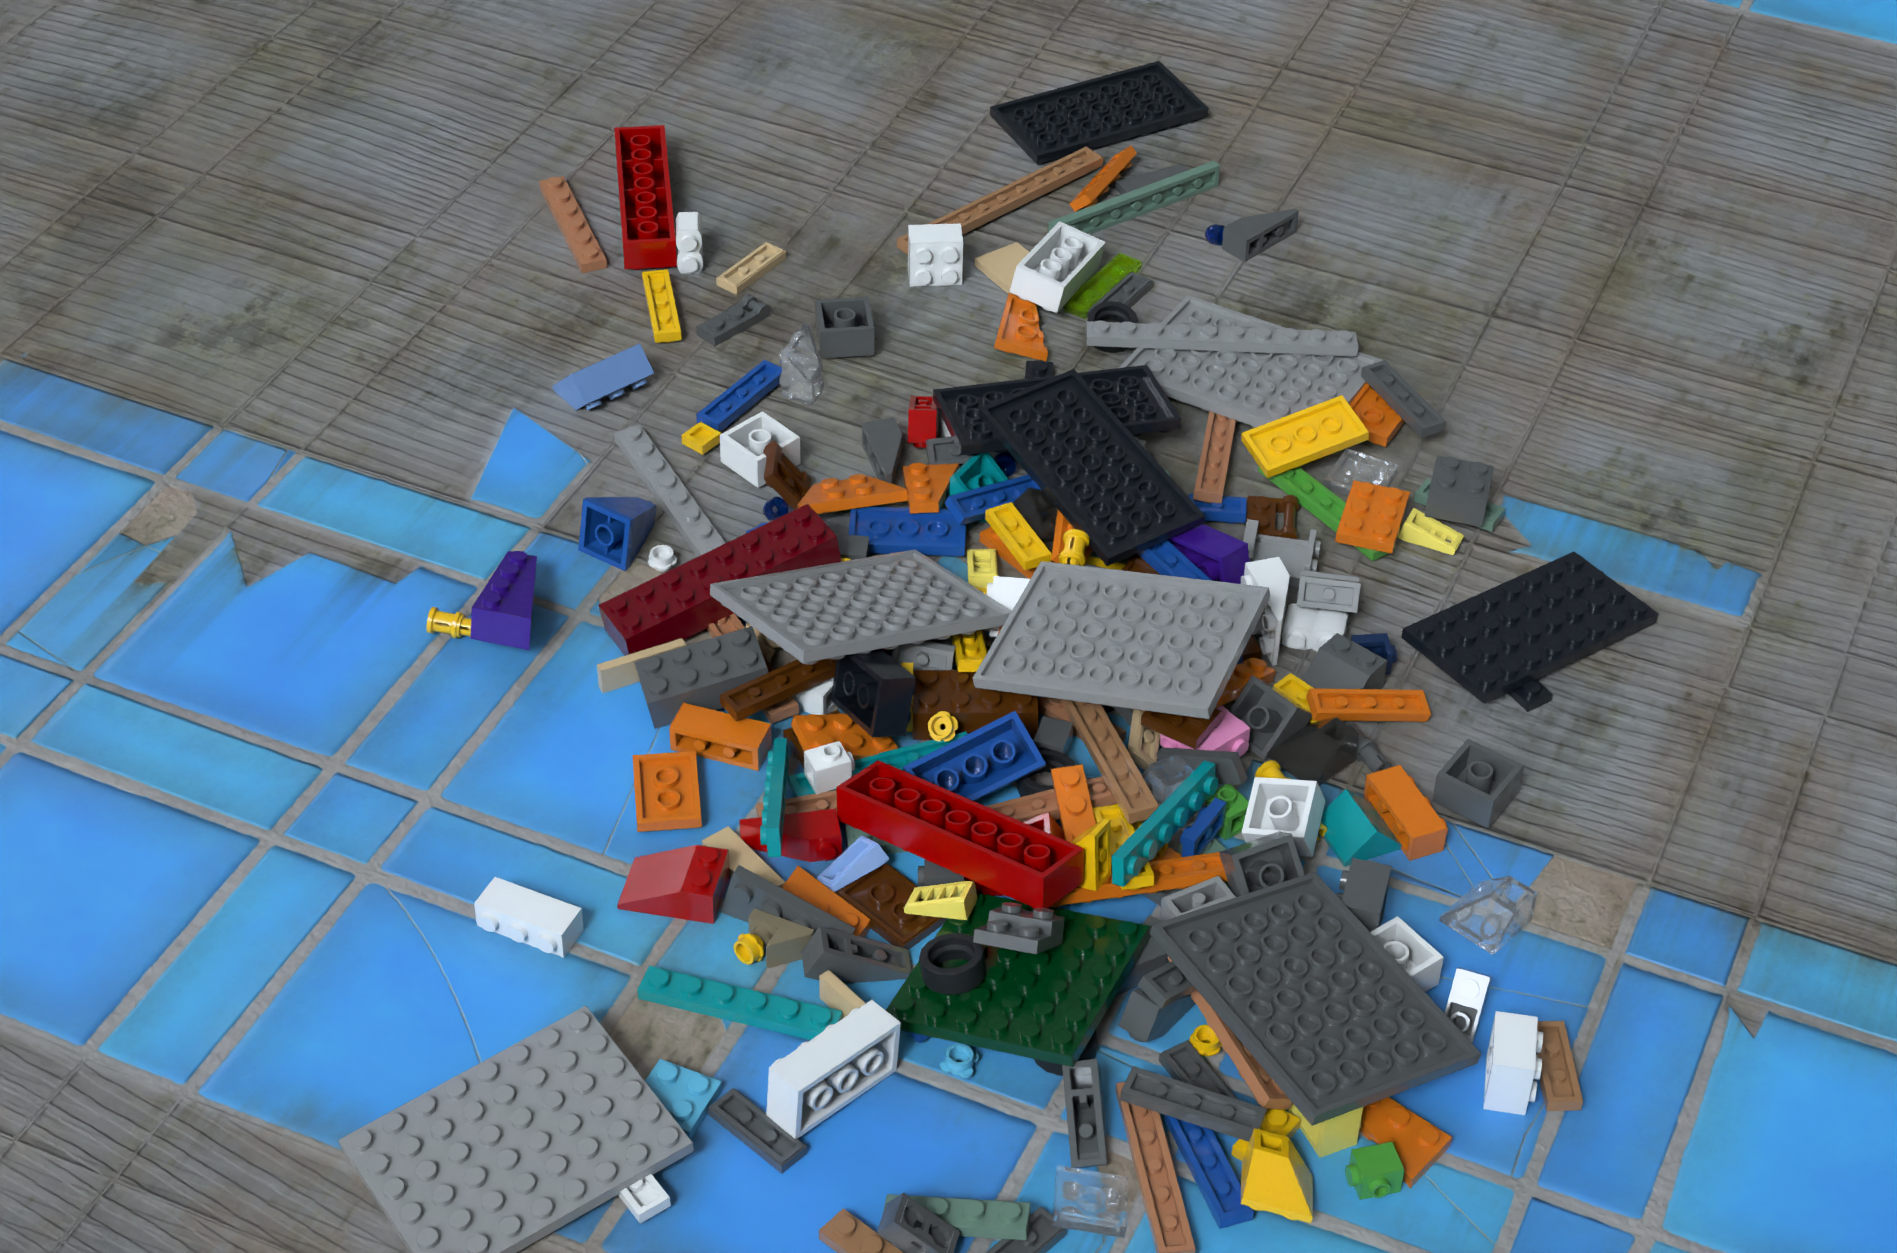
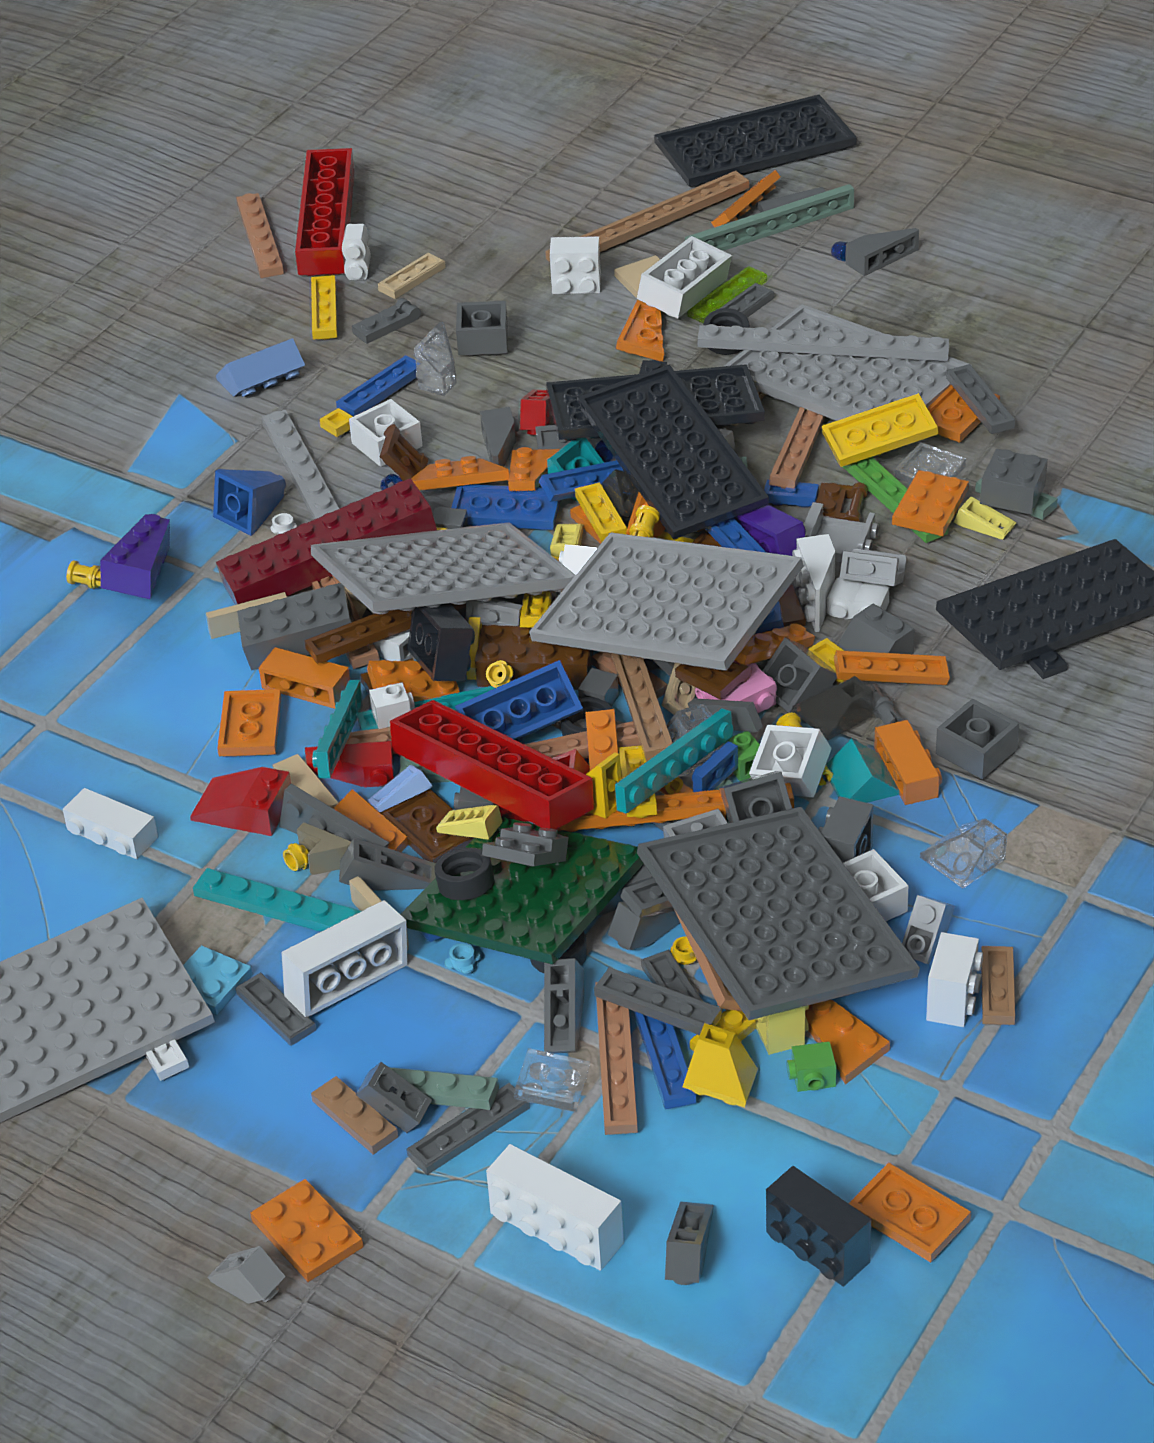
camera: 10 degrees right, 0 degrees up
dark blue bracket [1351,633,1397,675] -> none

